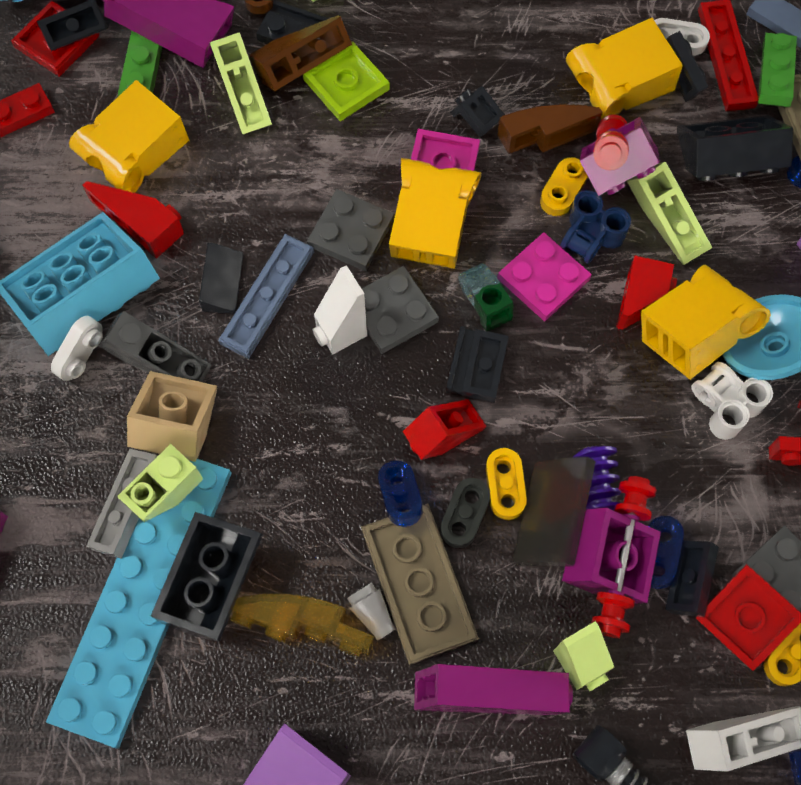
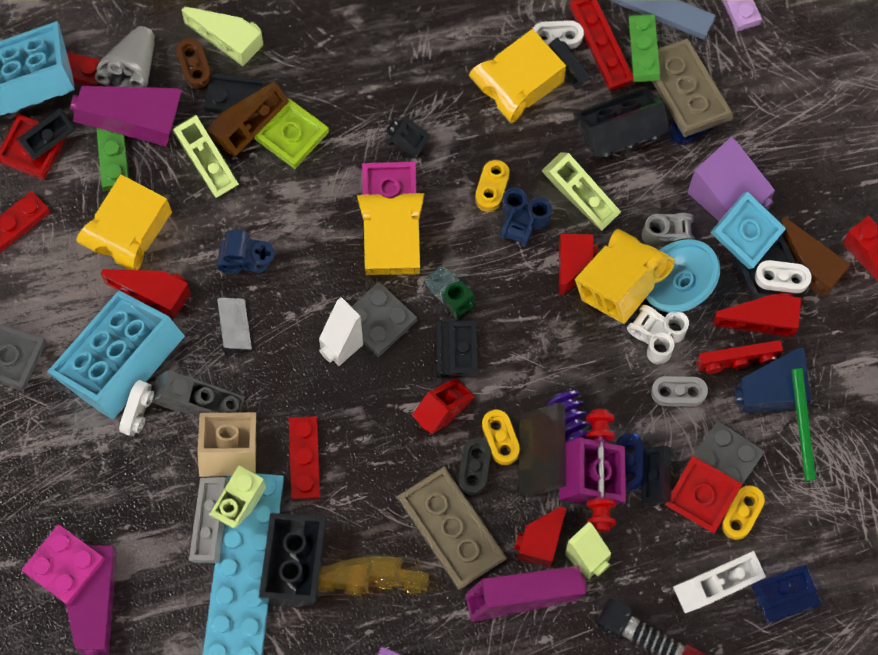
camera: 15 degrees left, 0 degrees up
sand blue tile [218,234,314,359] -> none
dark grey plate [307,189,394,271] -> none
light grey cone [347,583,396,641] -> none
clear blue plate [378,461,423,527] -> none
reddish brown slope [497,104,602,154] -> none
dark pink plate [497,232,592,322] -> none
brick [580,114,659,196] -> none
none -> dark blue piece [217,230,275,274]
none -> red plate [289,416,320,502]
none -> red slope [514,507,566,569]
none -> light grey piece [641,213,695,247]
none -> light grey plate [651,376,708,406]

